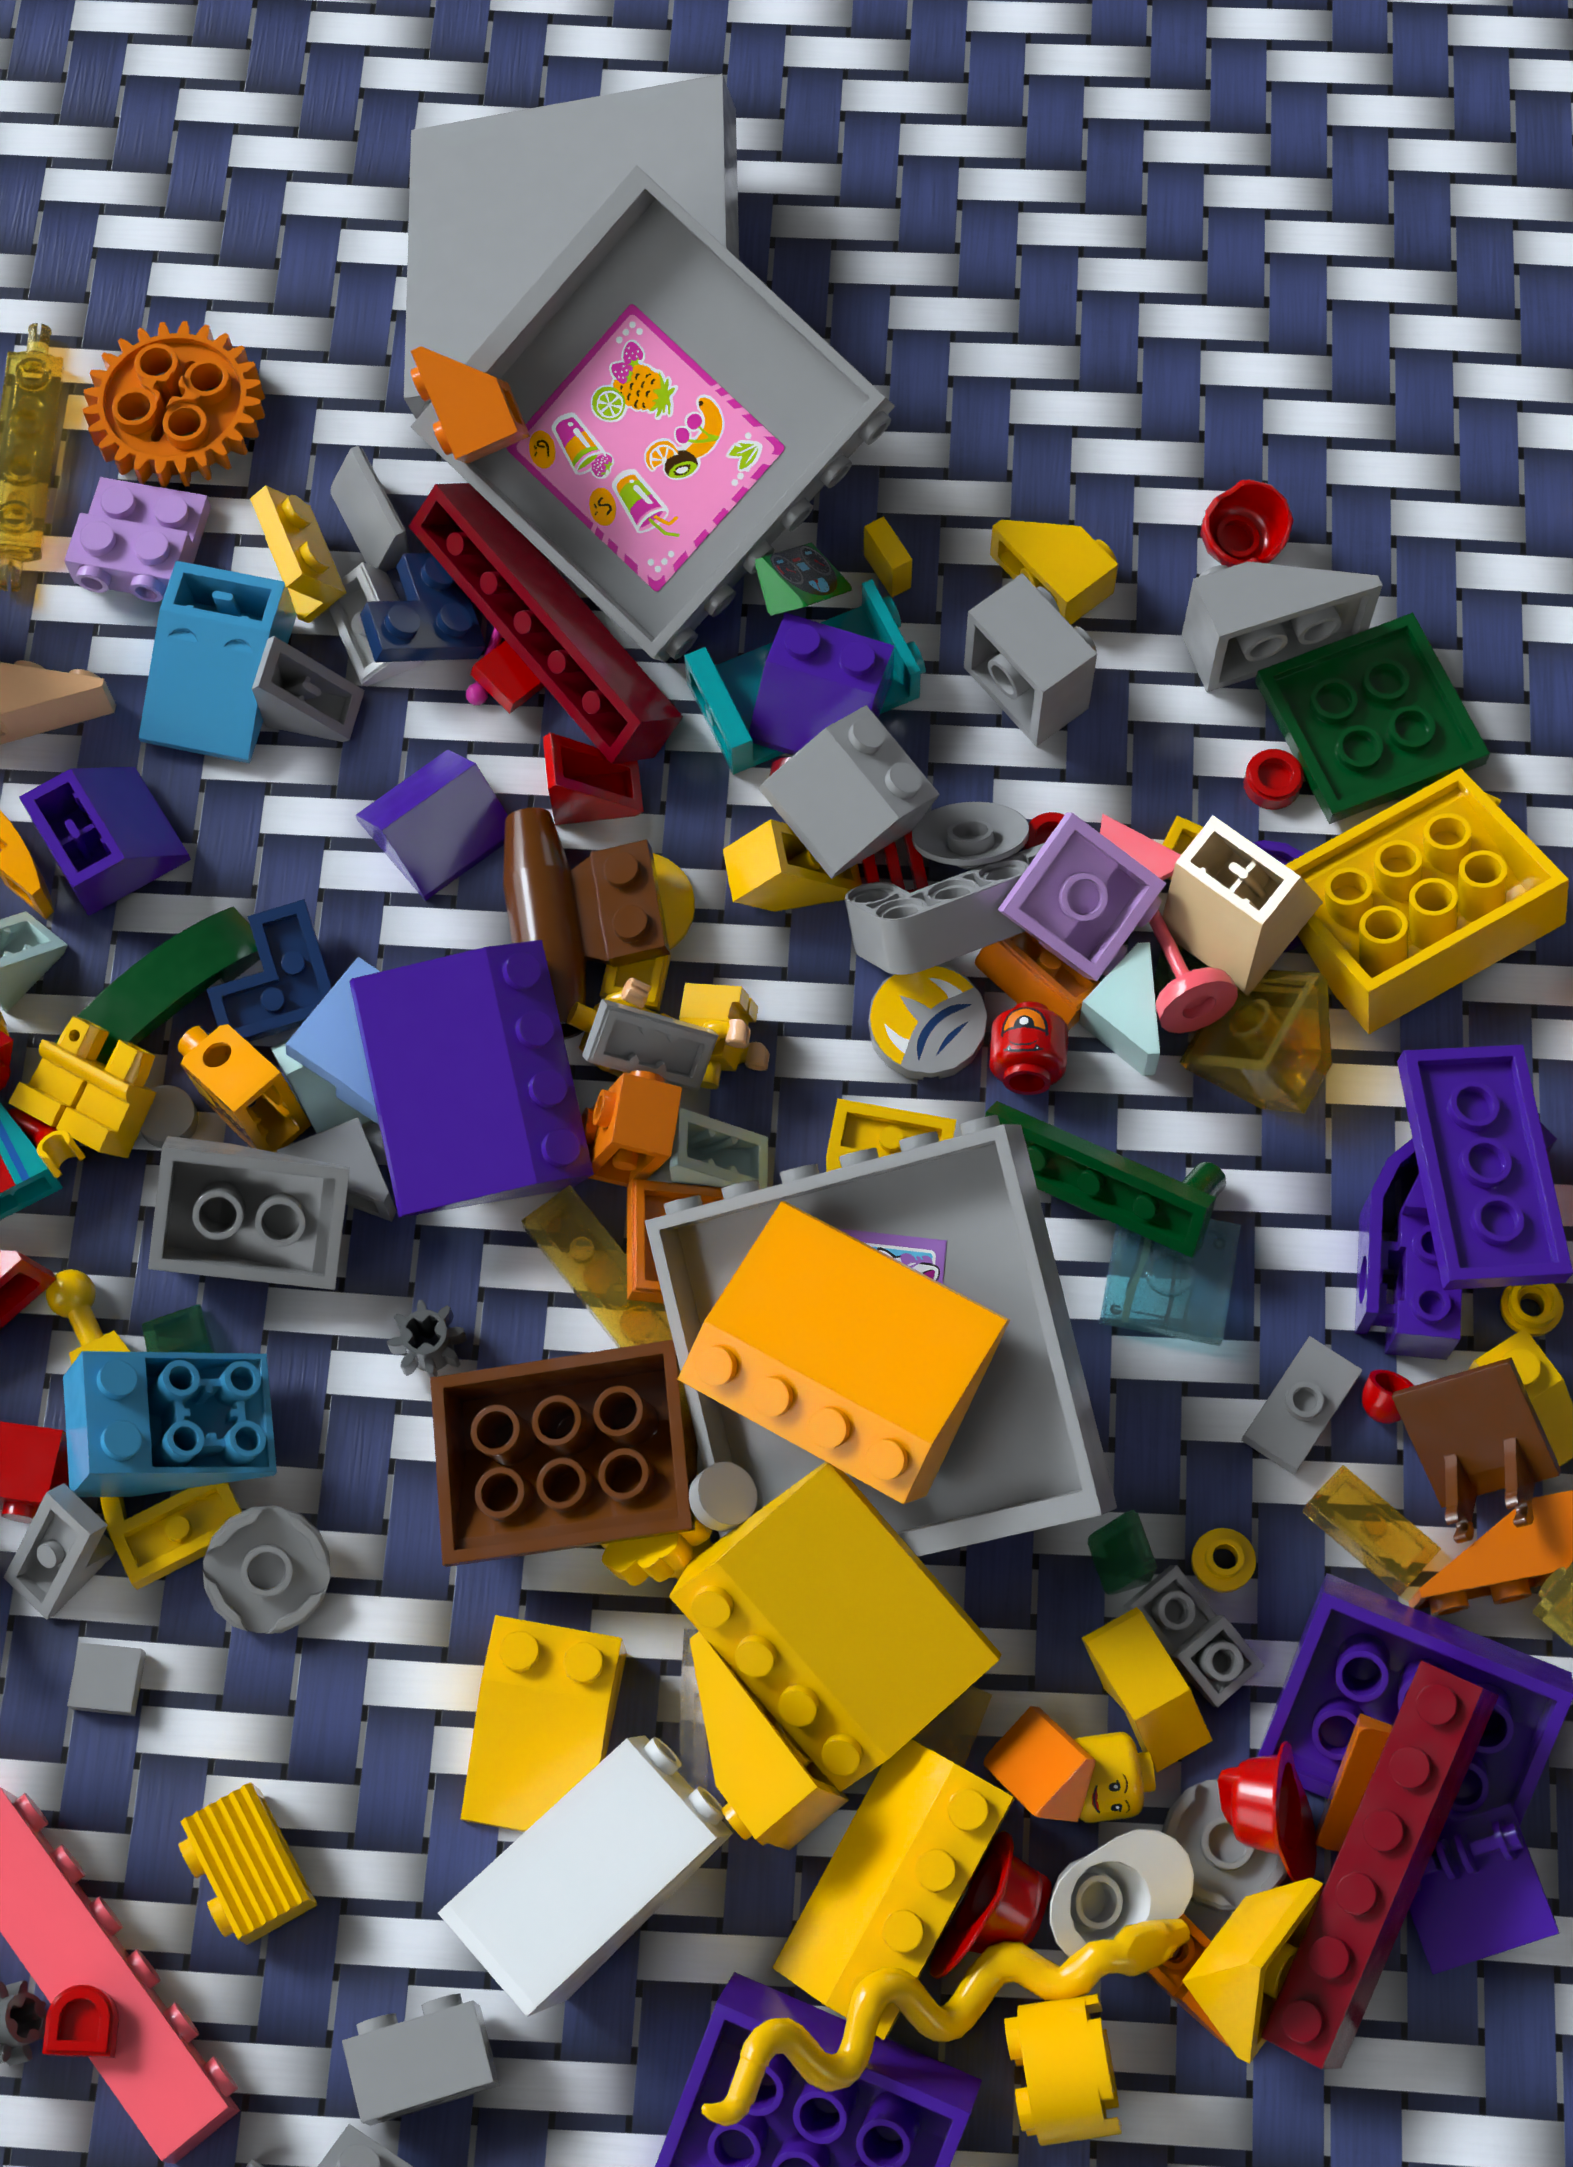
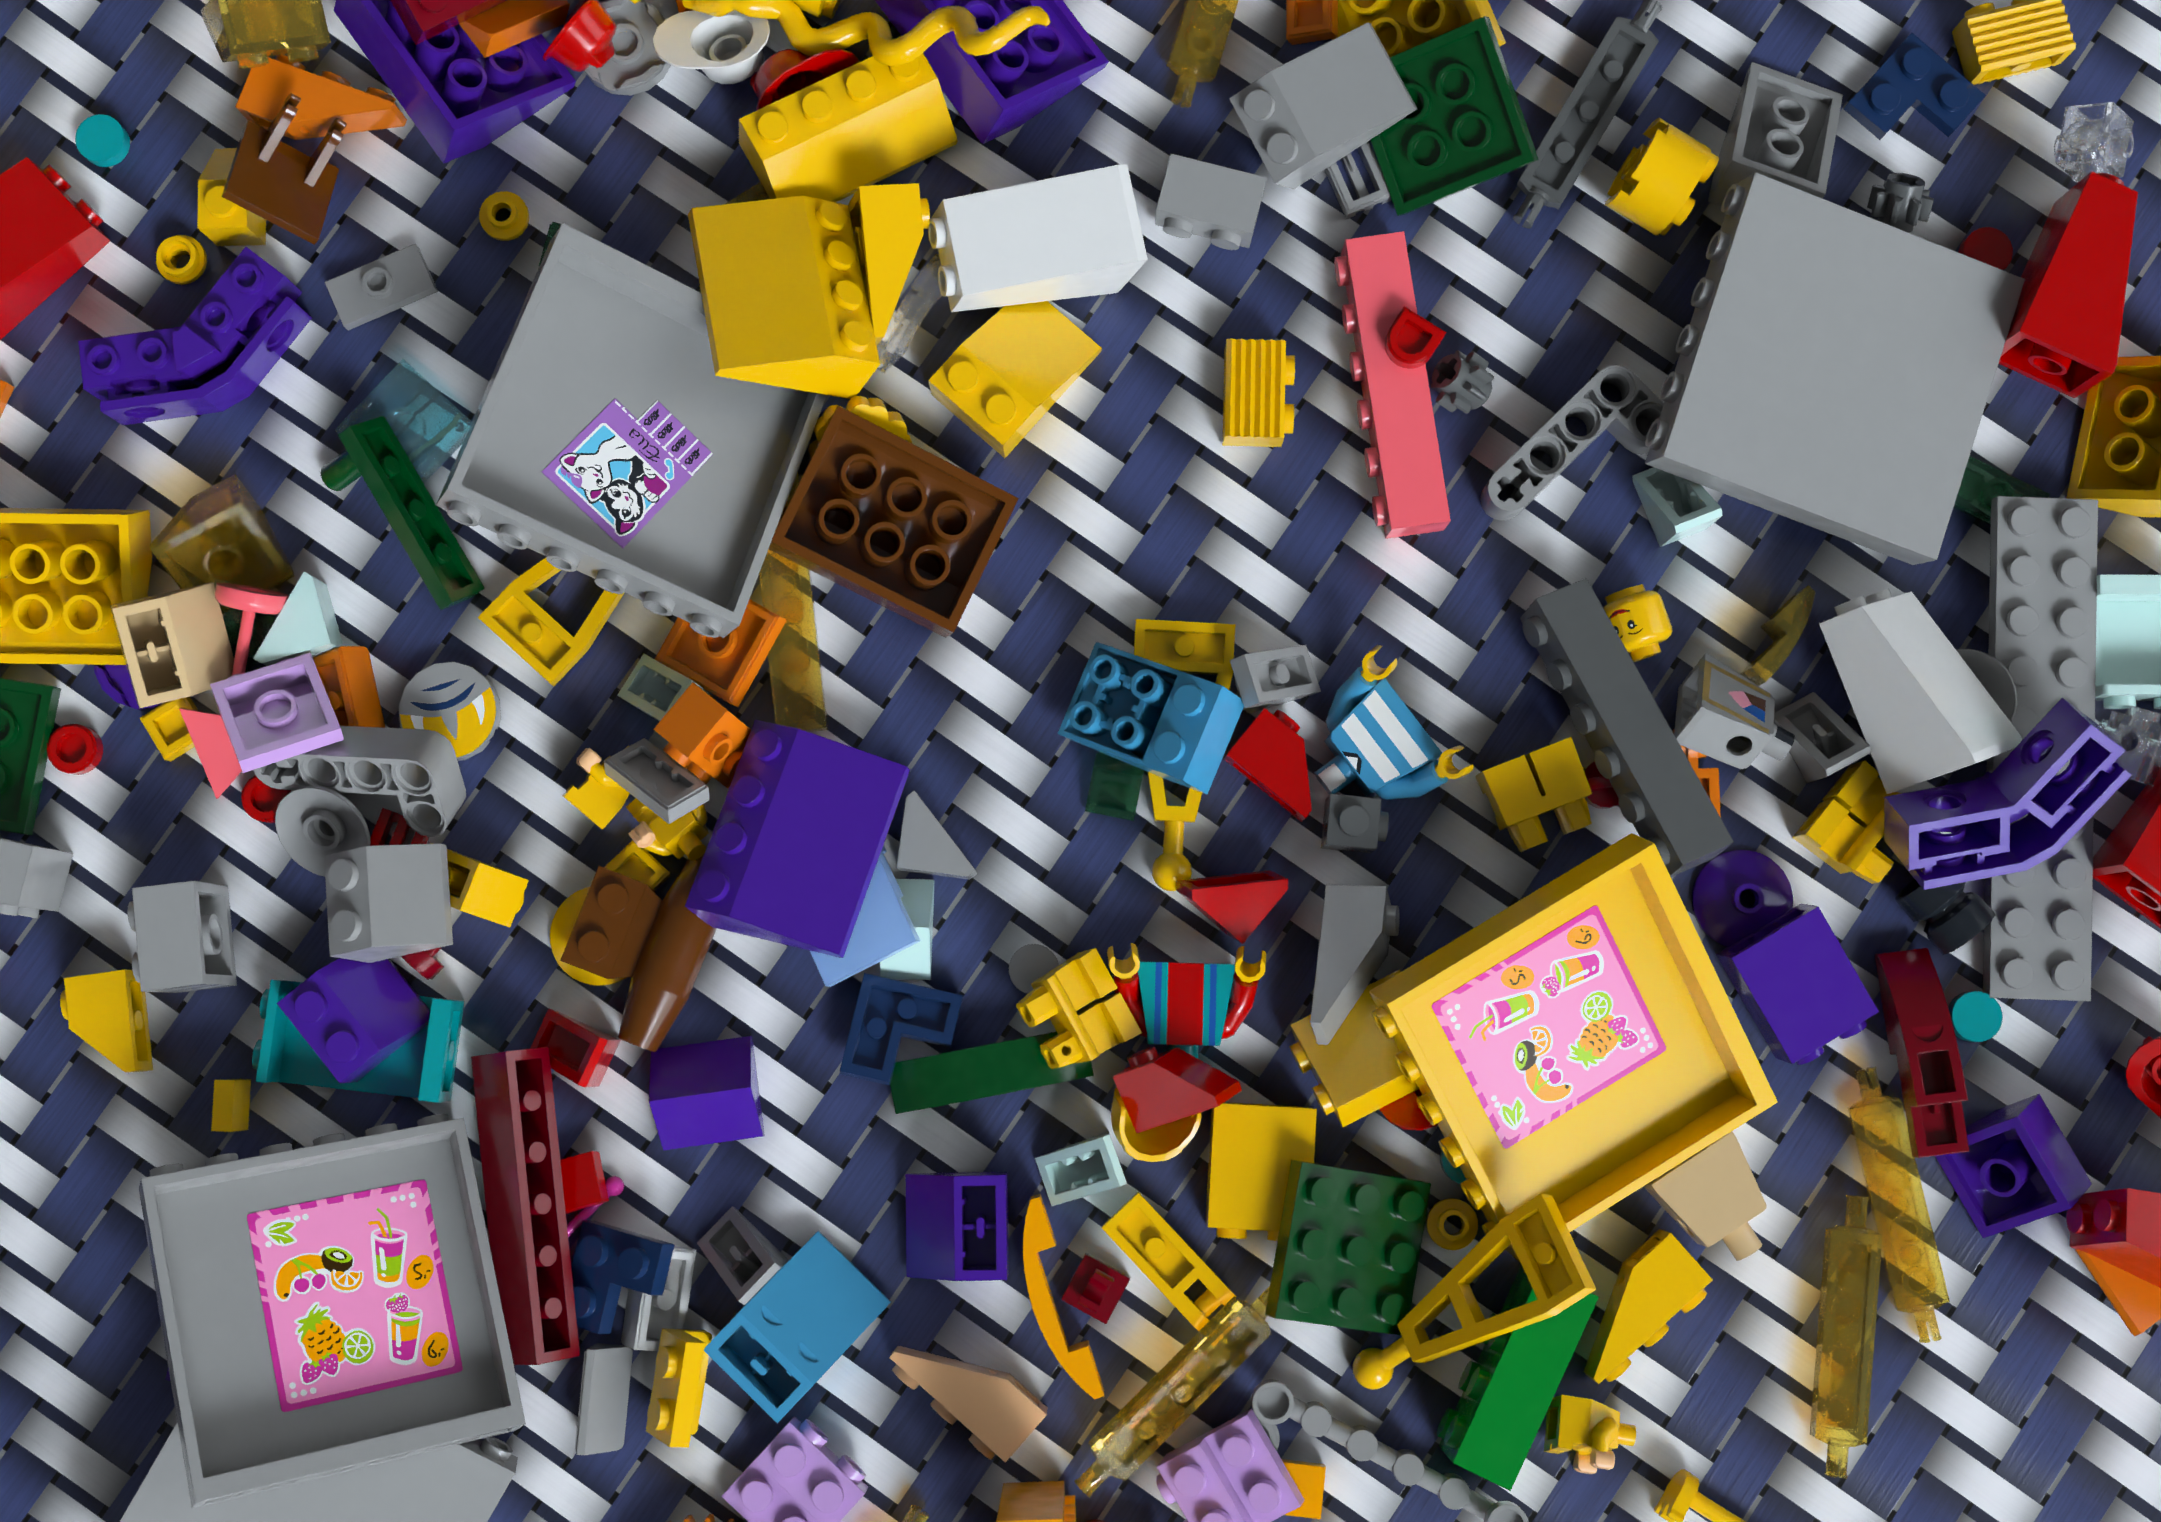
camera: 150 degrees left, 15 degrees up
light grey tile [67,1642,146,1716] -> none
light grey slope [148,1136,350,1290] -> none
light orange torso [178,1024,311,1152] -> none
light grey tile [203,1505,330,1634] -> none
dark grey gear [387,1300,467,1378] -> none
orange slope [411,346,530,464] -> none
light orange slope [677,1201,1010,1504] -> none
light grey tile [689,1462,758,1531] -> none
slope [754,542,853,616] -> none
orange slope [983,1706,1096,1822] -> none
red head [989,1001,1069,1095] -> none
yellow head [1074,1732,1156,1823] -> none
yellow slope [1082,1607,1212,1772] -> none
light grey slope [1123,1565,1265,1708] -> none
clear yellow slope [1302,1465,1441,1596] -> none
red hinge [1362,1369,1414,1424] -> none
dark purple plate [1397,1044,1573,1290] -> none

